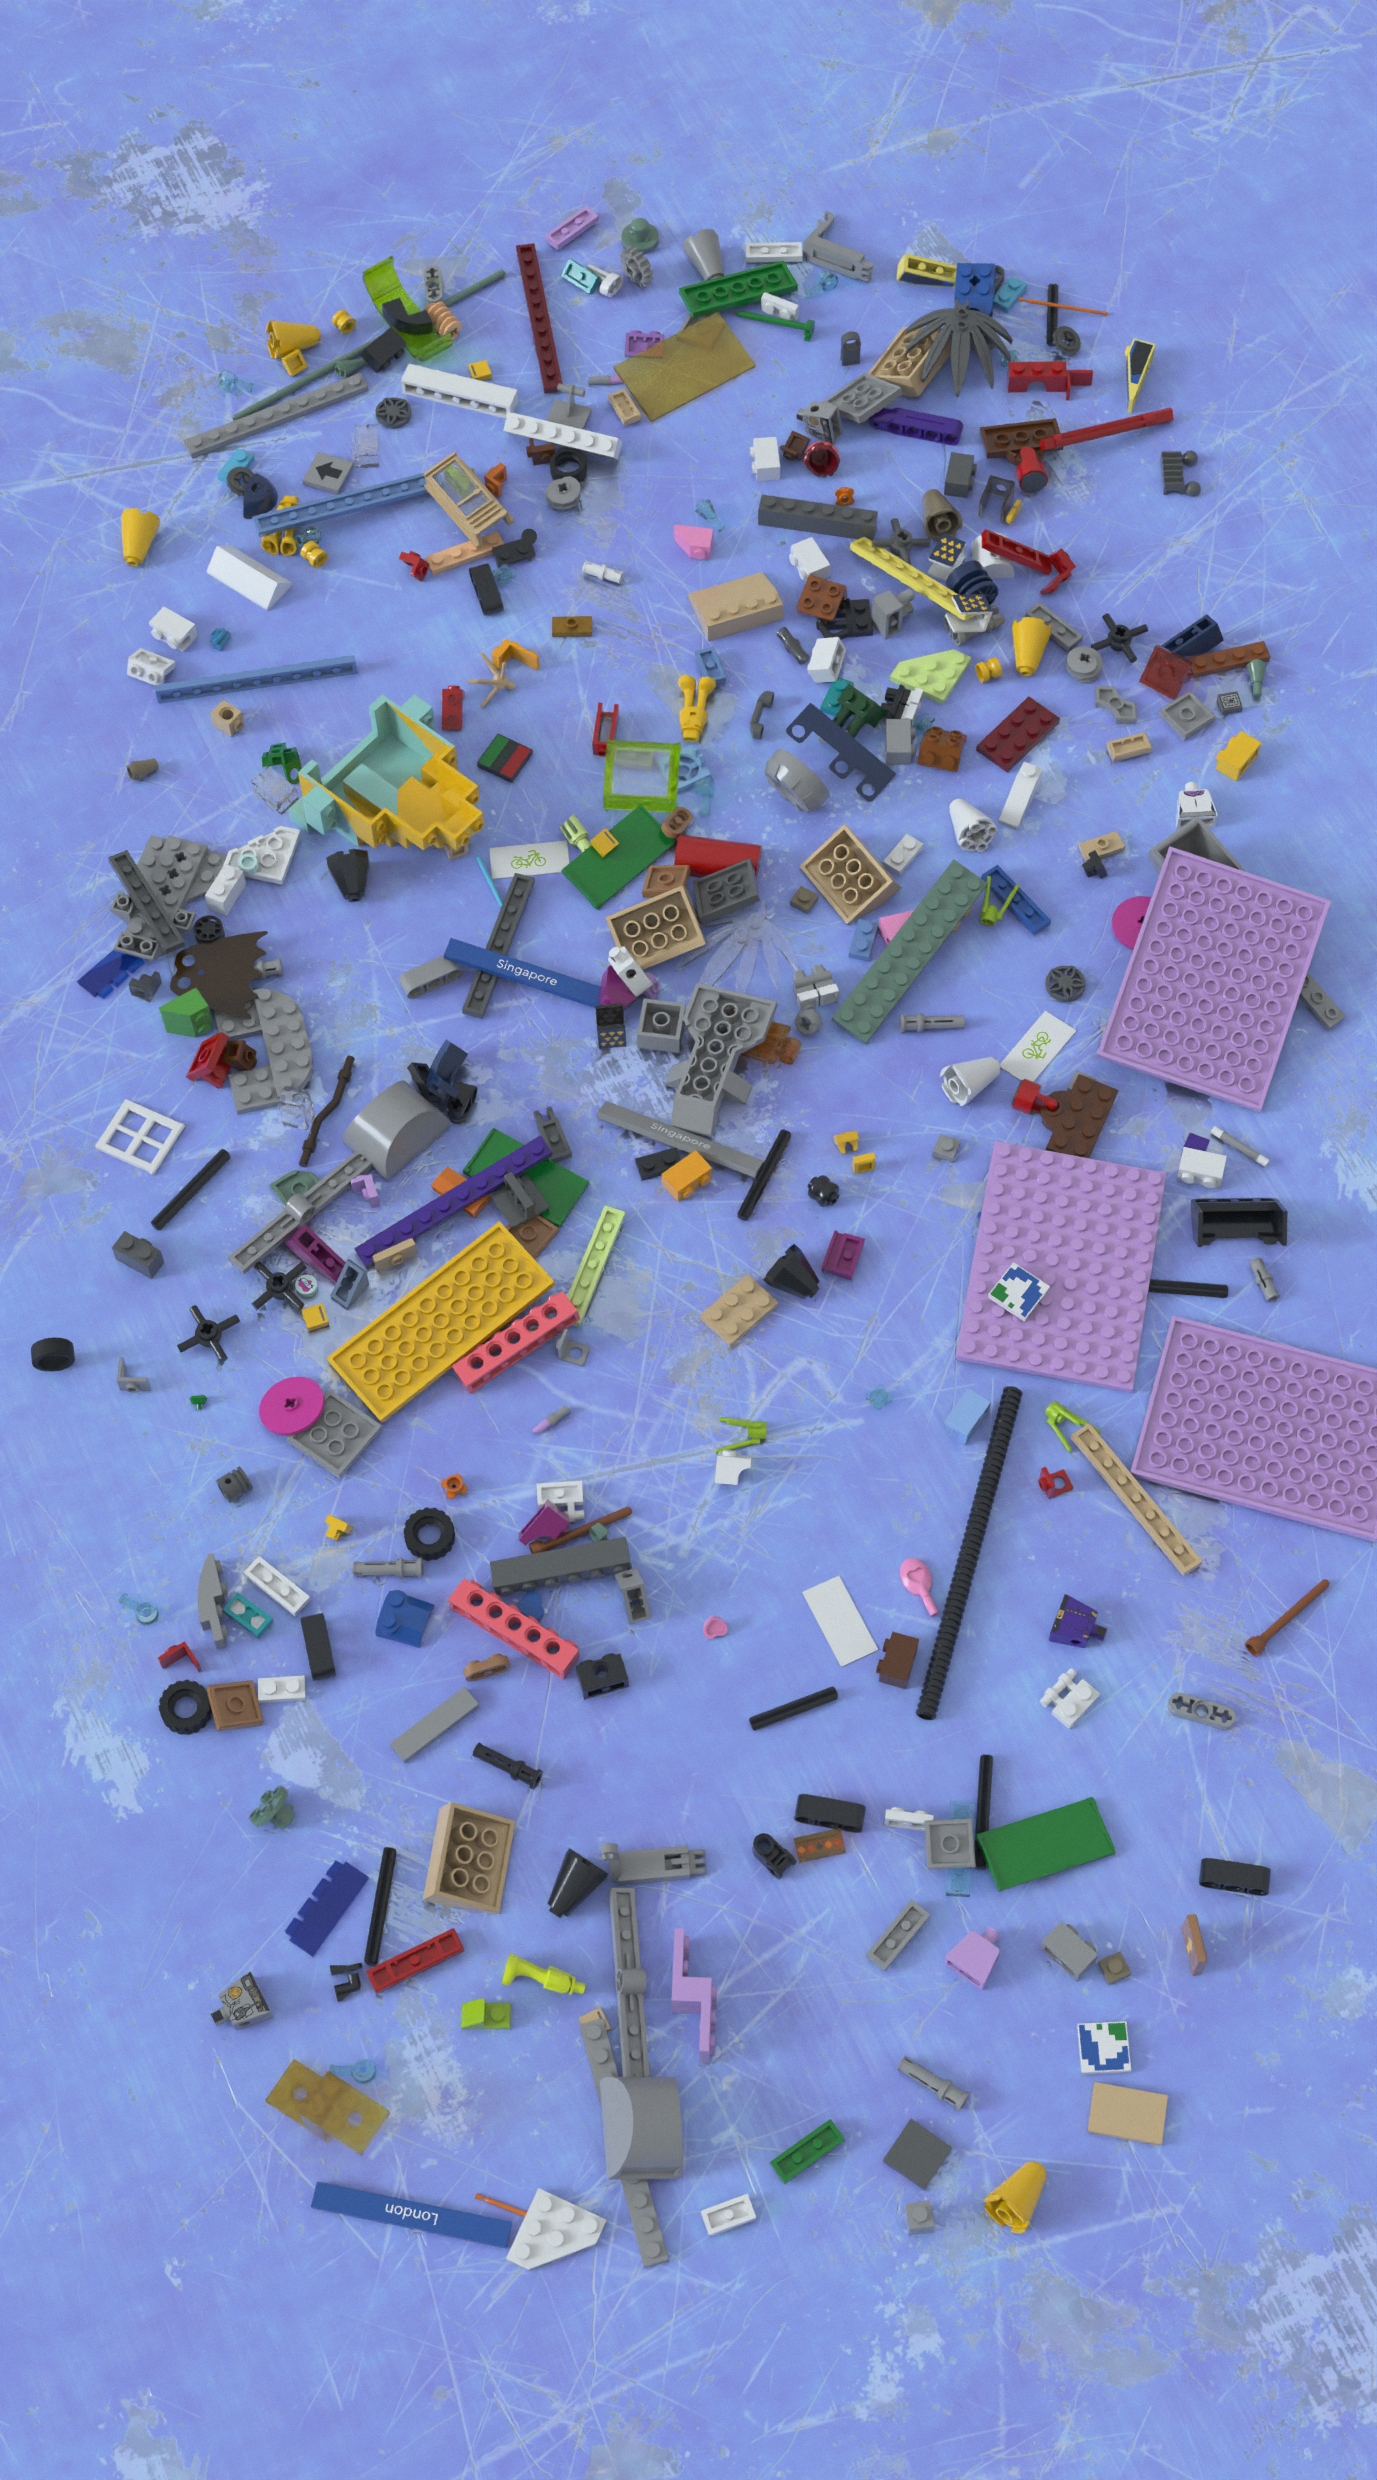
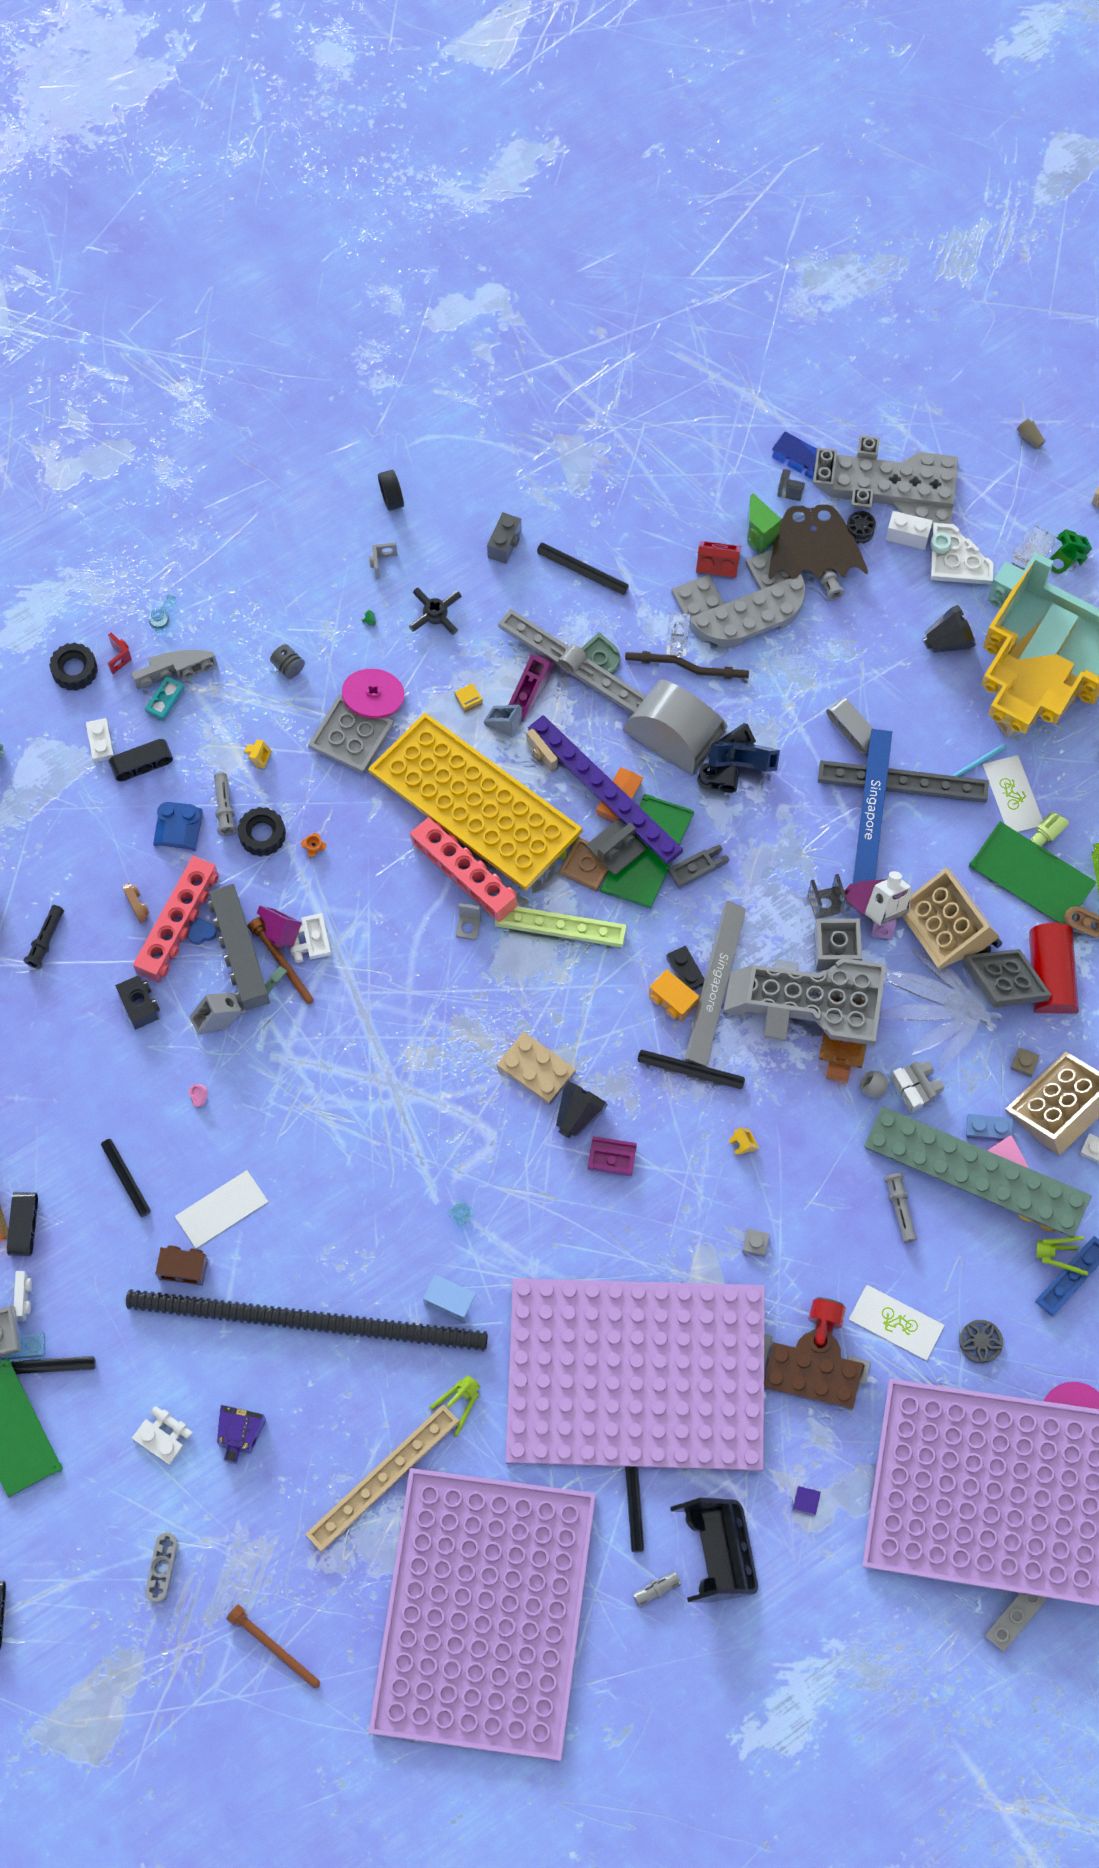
camera: 80 degrees right, 5 degrees up
white window [95,1099,185,1175] -> none
dark grey plate [108,850,185,954] -> none
medium nougat tile [206,1680,264,1732] -> none
reddish brown brick [222,1040,257,1071] -> none
white plate [243,1556,311,1617] -> none
black bar [252,1262,307,1310] -> none
light aqua tile [295,1274,318,1298] -> none
lavender bracket [350,1174,380,1208] -> none
light grey tile [390,1687,479,1763] -> none
light grey piece [532,1405,571,1434] -> none
yellow tile [589,828,619,858] -> none
medium nougat tile [642,865,691,898] -> none
lime plant [715,1417,767,1453] -> none
white brick [715,1450,752,1485] -> none
black piece [807,1175,840,1207] -> none
yellow tile [852,1152,876,1174] -> none
bright pink piece [900,1558,939,1617] -> none
white cone [940,1057,1001,1106] -> none
tile [988,1262,1050,1322] -> none
red bracket [1038,1467,1074,1499] -> none
white brick [1177,1147,1227,1188] -> none
light grey bar [1210,1126,1270,1167] -> none

